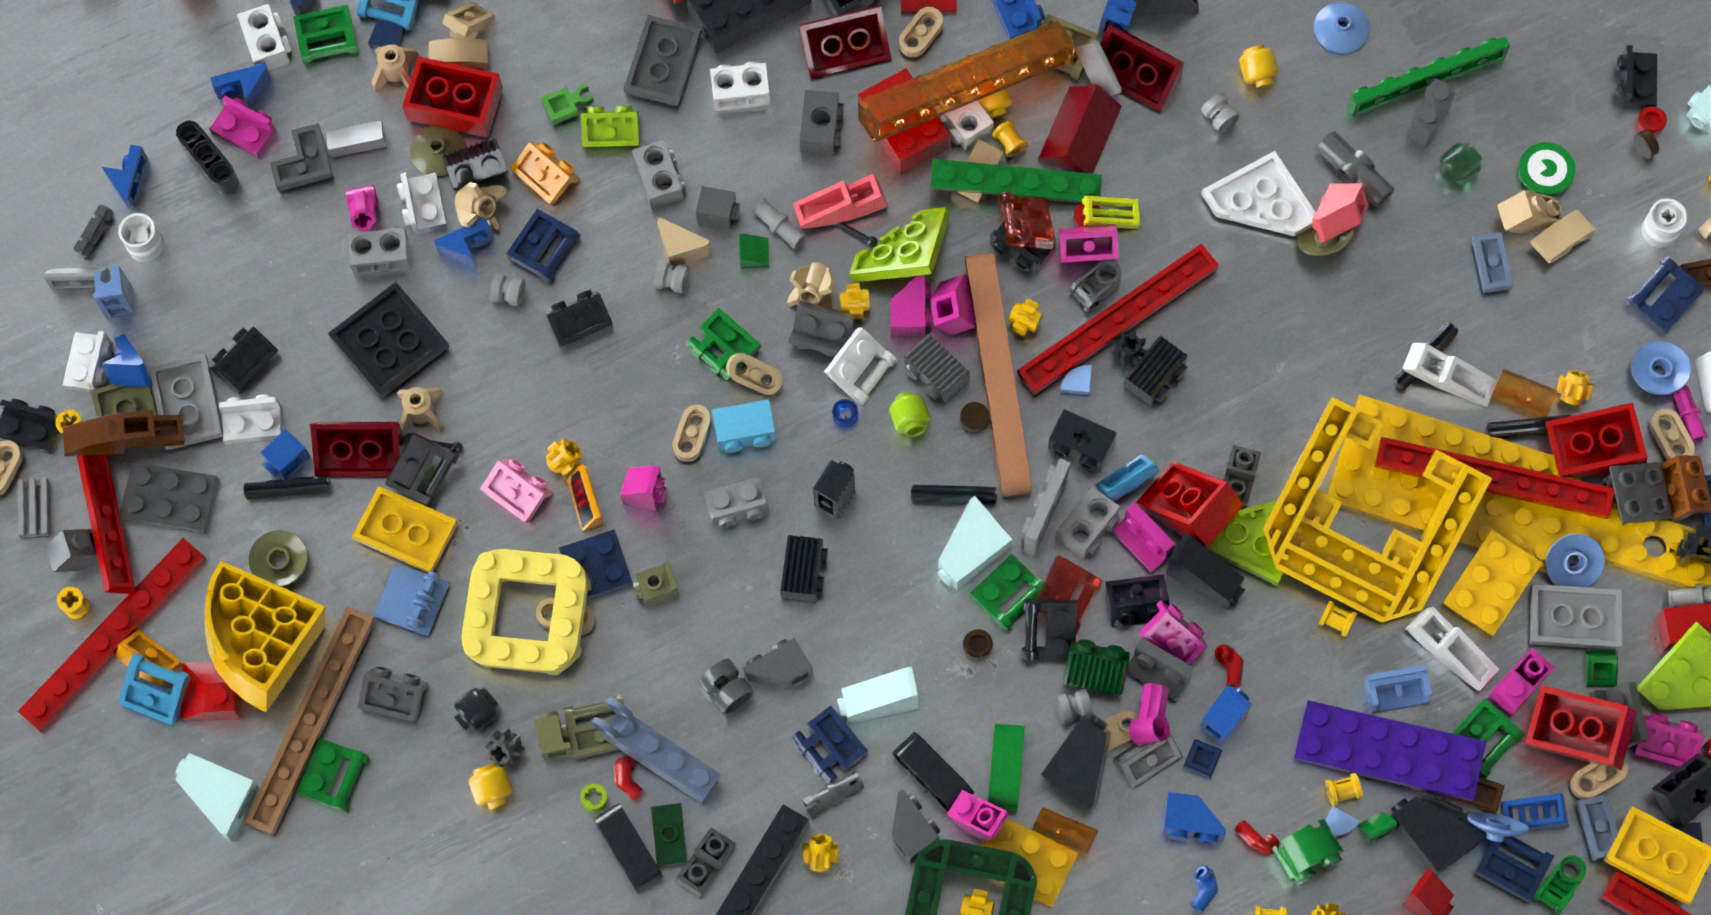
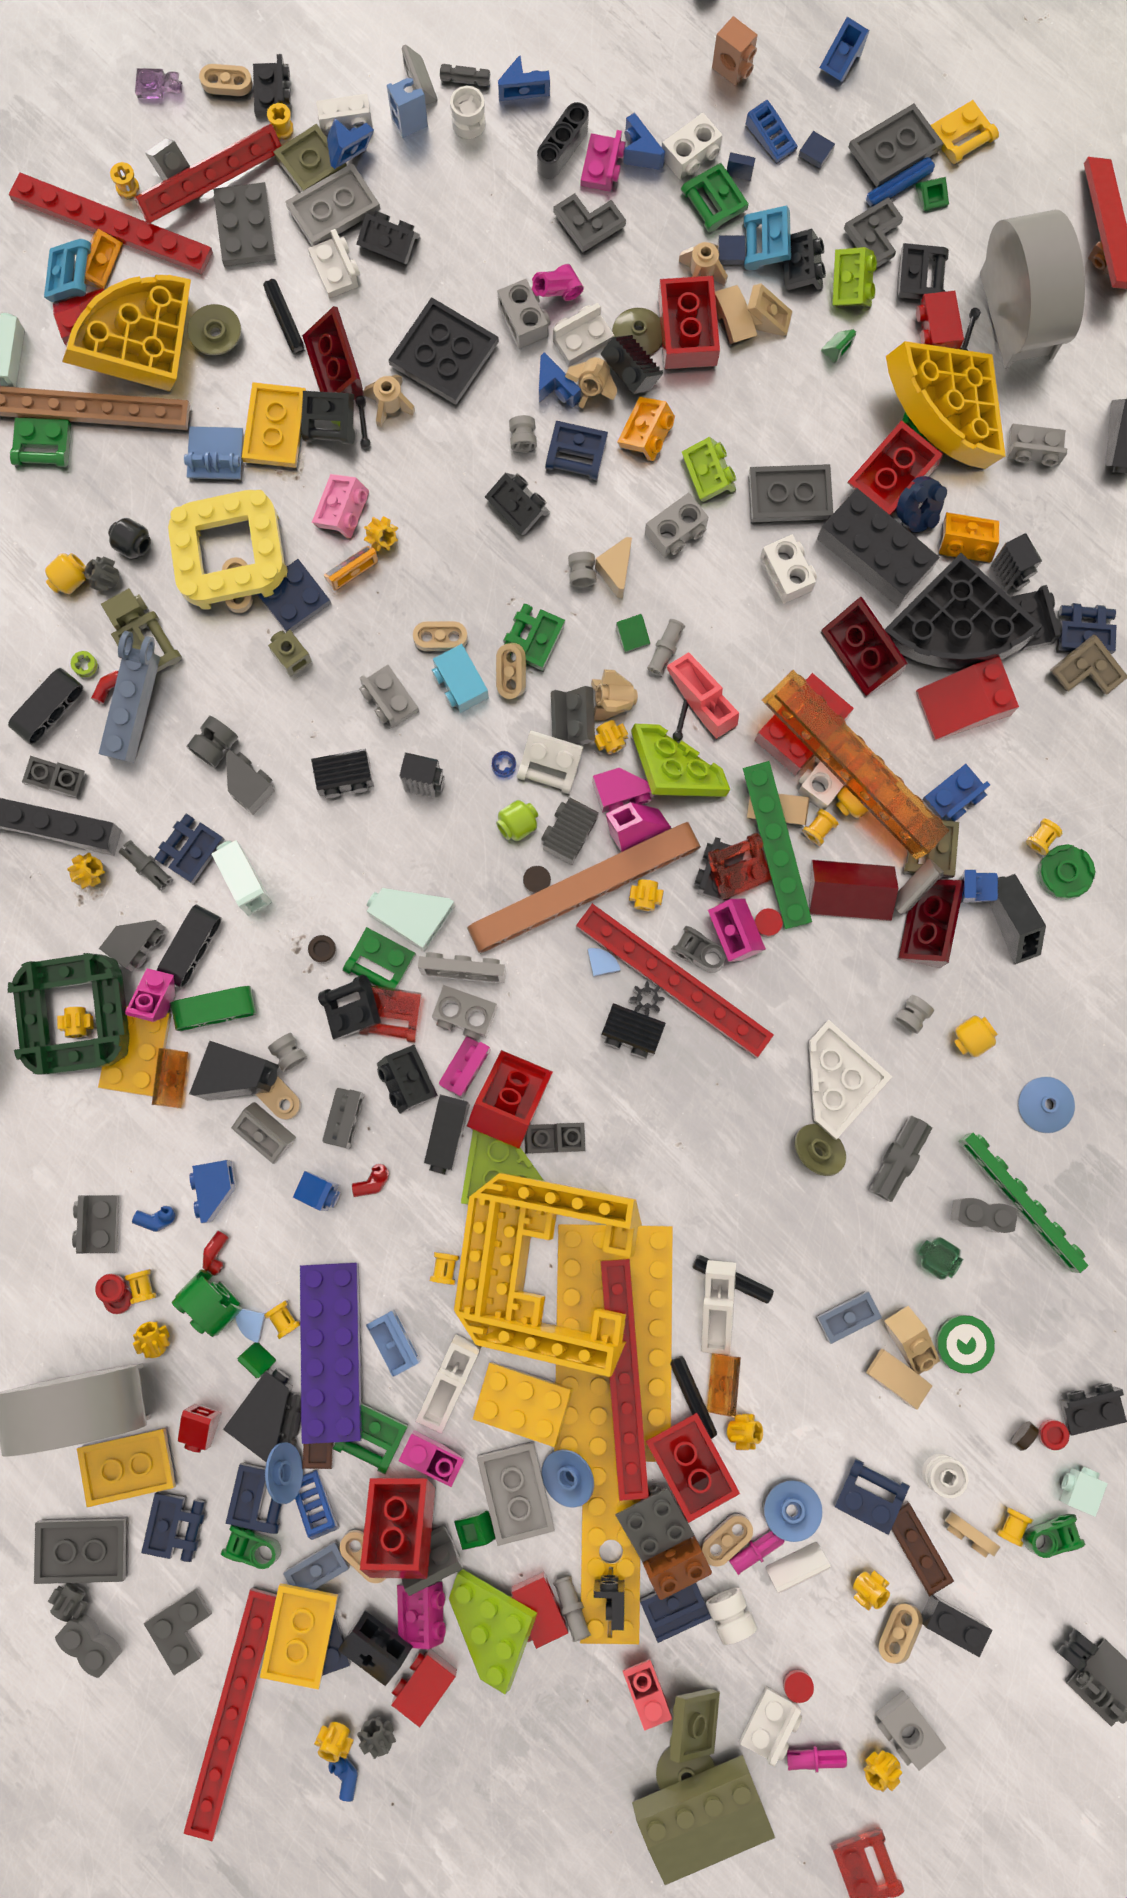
camera: 65 degrees right, 10 degrees up
light grey tile [17,477,50,538] -> none
reddish brown slope [63,410,185,456] -> none
blue brick [260,429,311,479] -> none
light grey slope [326,121,386,158] -> none
dark grey bracket [357,666,428,722] -> none
bright green plate [541,85,594,125] -> none
dark pink slope [620,466,667,512] -> none
dark green plate [651,803,688,868] -> none
dark grey brick [696,186,740,229] -> none
dark grey brick [799,90,844,156] -> none
tan plate [899,7,943,58] -> none
black axle [911,484,997,504] -> none
black brick [1048,409,1117,472] -> none
dark green brick [1063,639,1130,695] -> none
neon yellow tile [1082,196,1141,229] -> none
dark azure plate [1095,454,1160,502] -> none
dark pink piece [1129,683,1170,745] -> none
dark pink bracket [1139,600,1208,665] -> none
dark blue tile [1183,739,1222,779] -> none
coral slope [1312,183,1369,242] -> none

